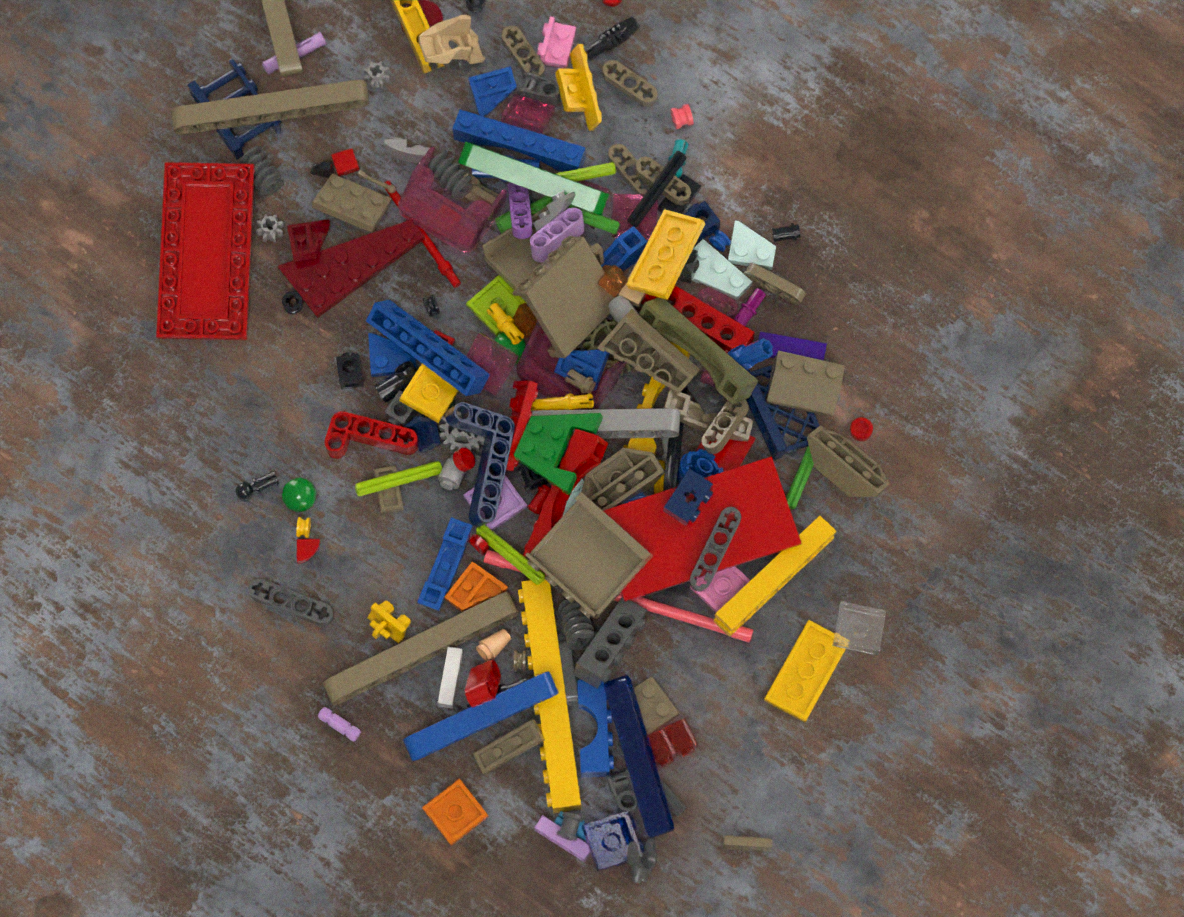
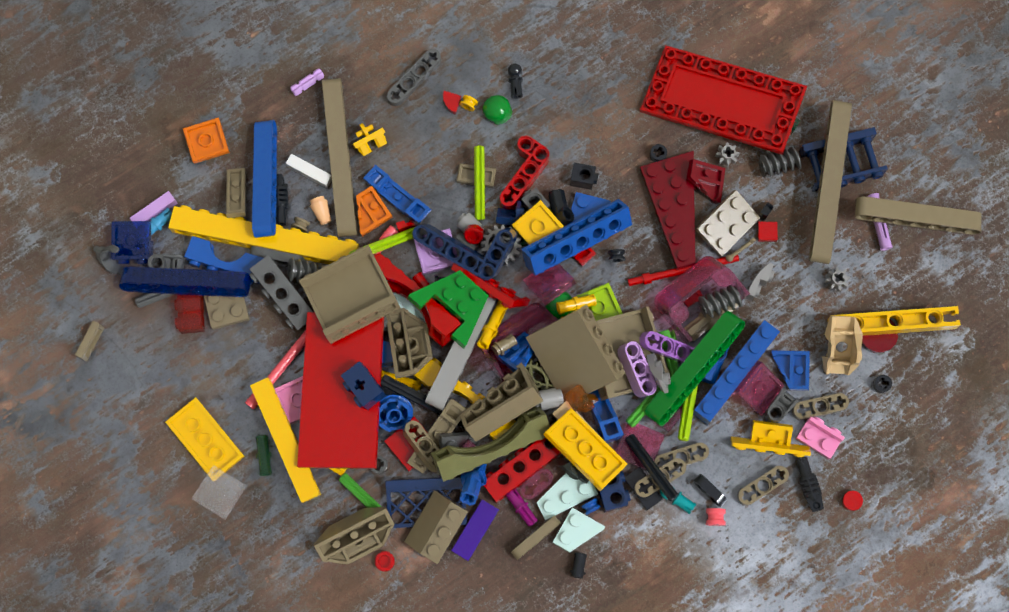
camera: 110 degrees right, 5 degrees up
red beam [465,659,501,708] -> none
dark grey bush [556,812,584,842] -> none
dark grey beam [689,507,741,592] -> none
none -> clear green pin [255,435,272,476]
none -> black beam [693,474,727,507]

